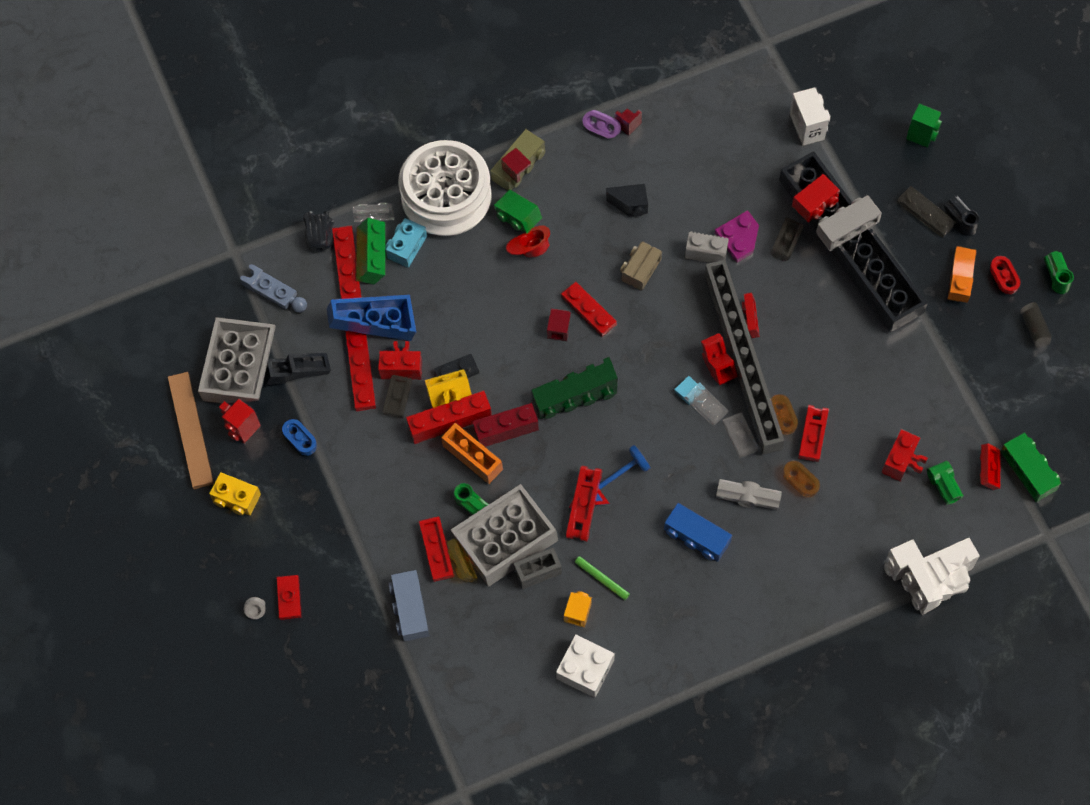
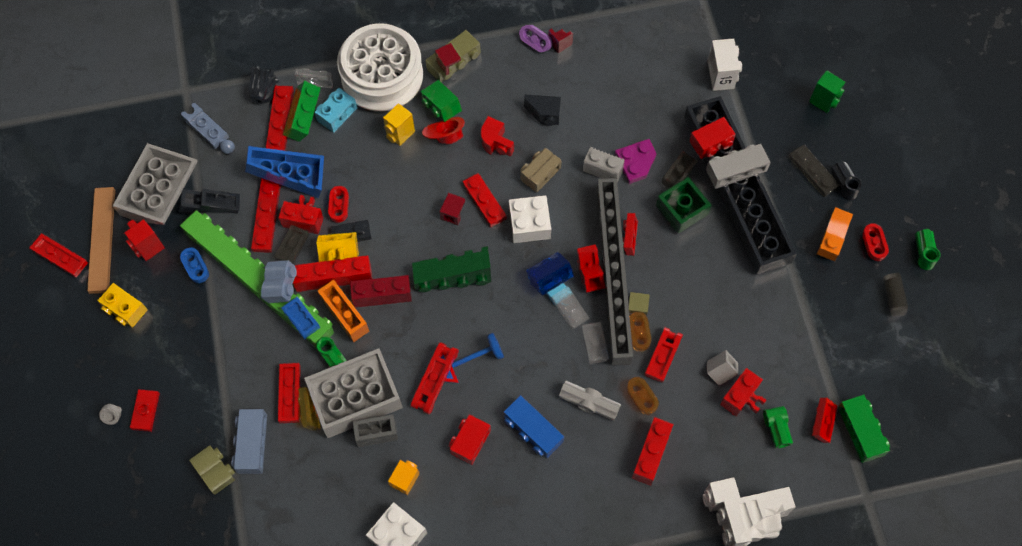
camera: 10 degrees right, 0 degrees up
bright green piece [575,556,630,600] -> none
none -> red plate [30,233,88,278]
none -> bright green brick [180,210,334,348]
none -> olive brick [190,446,235,495]
none -> sand blue brick [261,260,297,303]
none -> blue plate [281,297,320,339]
none -> red plate [328,186,349,223]
none -> yellow brick [383,103,415,146]
none -> red brick [449,414,491,465]
none -> red brick [481,116,514,156]
none -> white brick [509,196,551,243]
none -> clear blue brick [526,252,574,296]
none -> olive tile [629,292,650,315]
none -> red brick [632,417,674,486]
none -> dark green brick [656,177,711,234]
none -> light grey panel [707,350,739,385]

